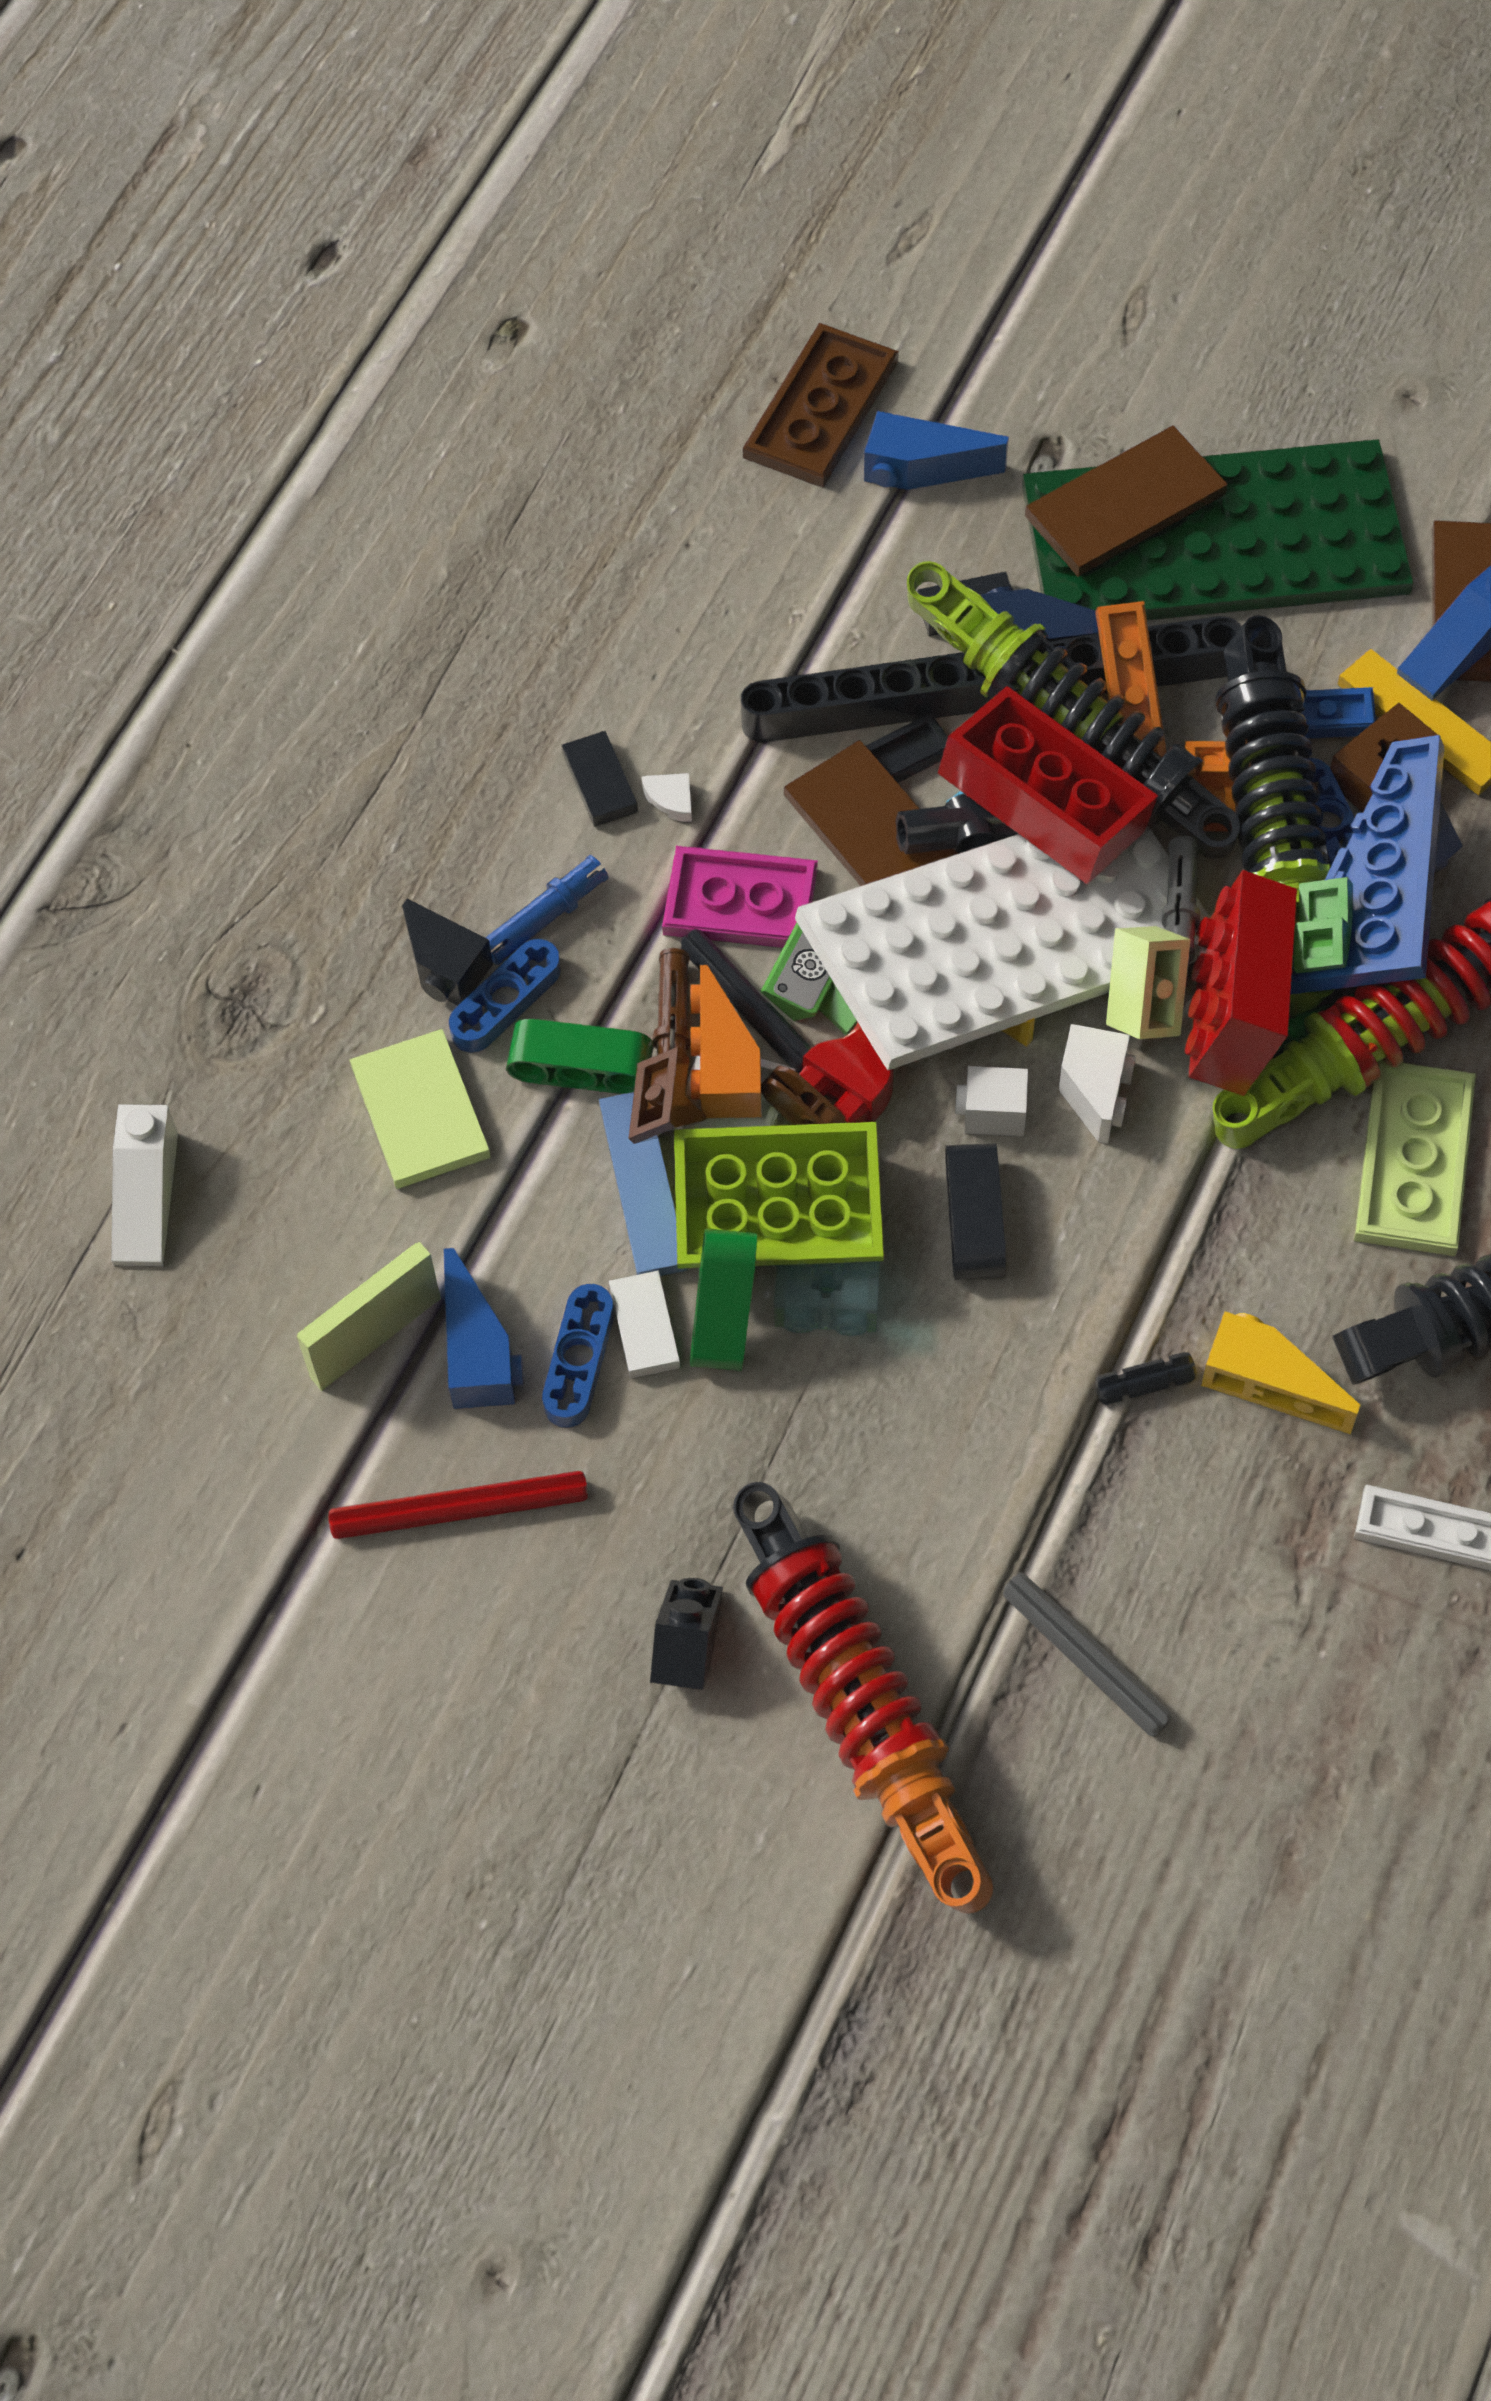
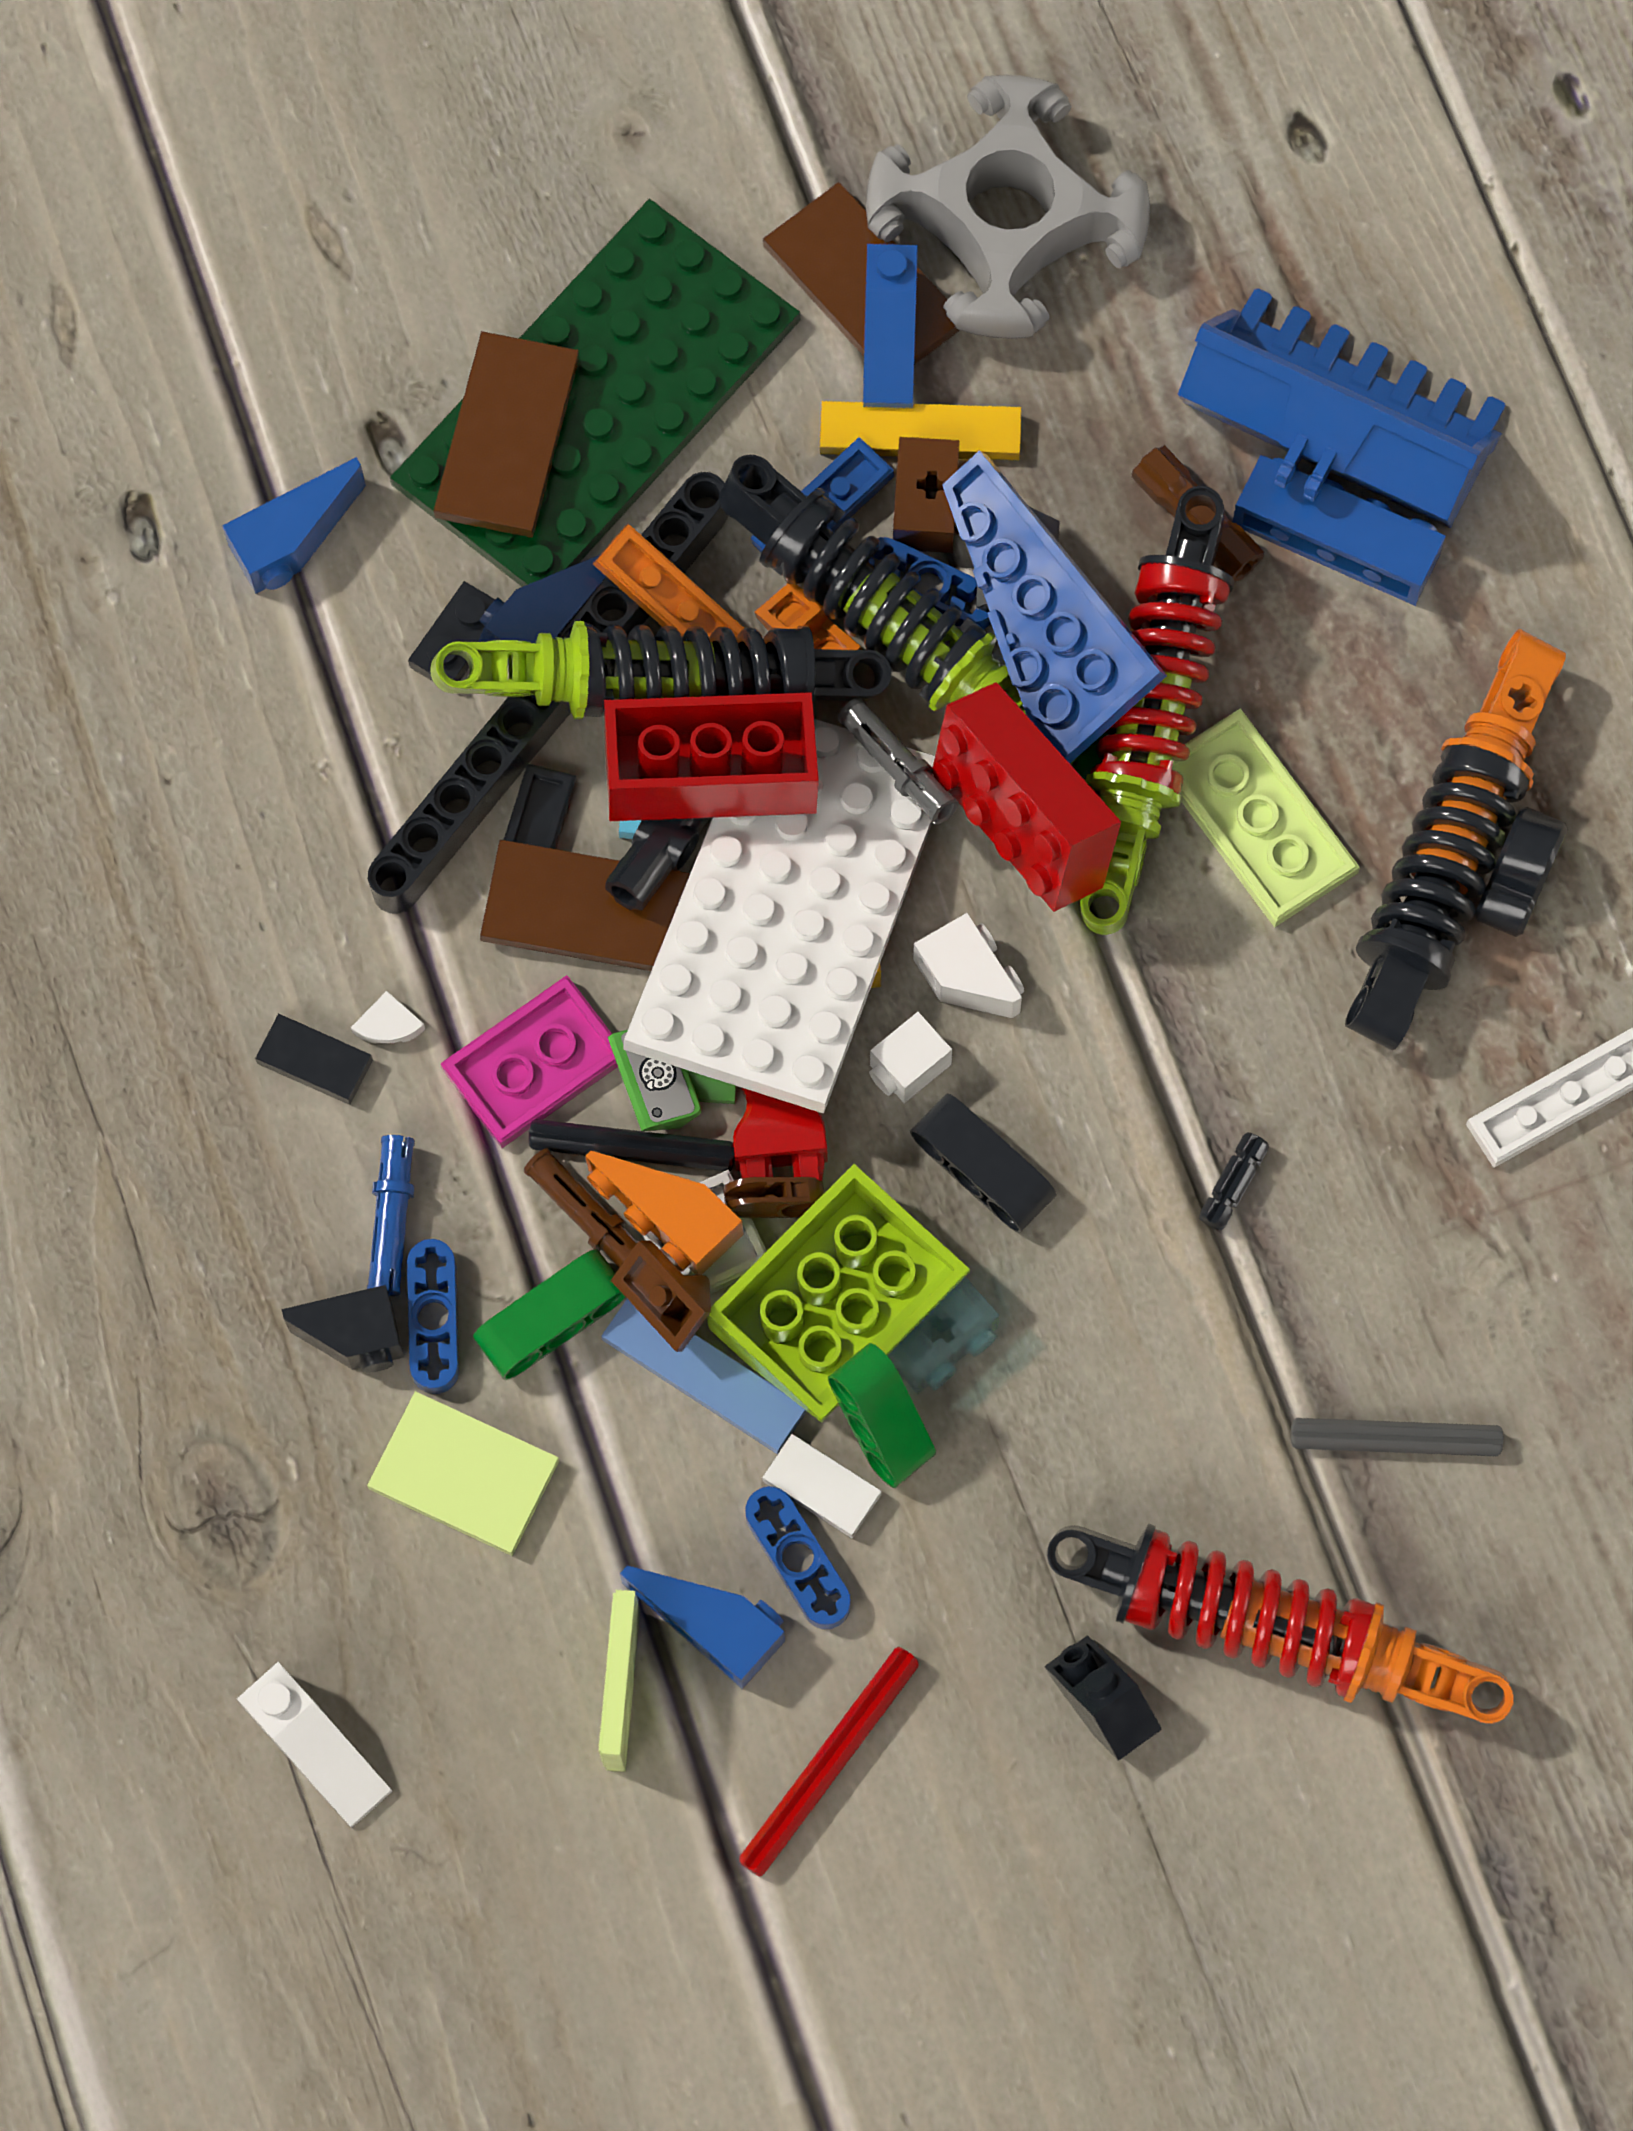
camera: 45 degrees left, 10 degrees up
reddish brown tile [742,323,899,488] -> none
yellowish green brick [1106,926,1190,1039] -> none
yellow slope [1201,1311,1360,1434] -> none
bright green slope [1294,877,1353,973] -> none

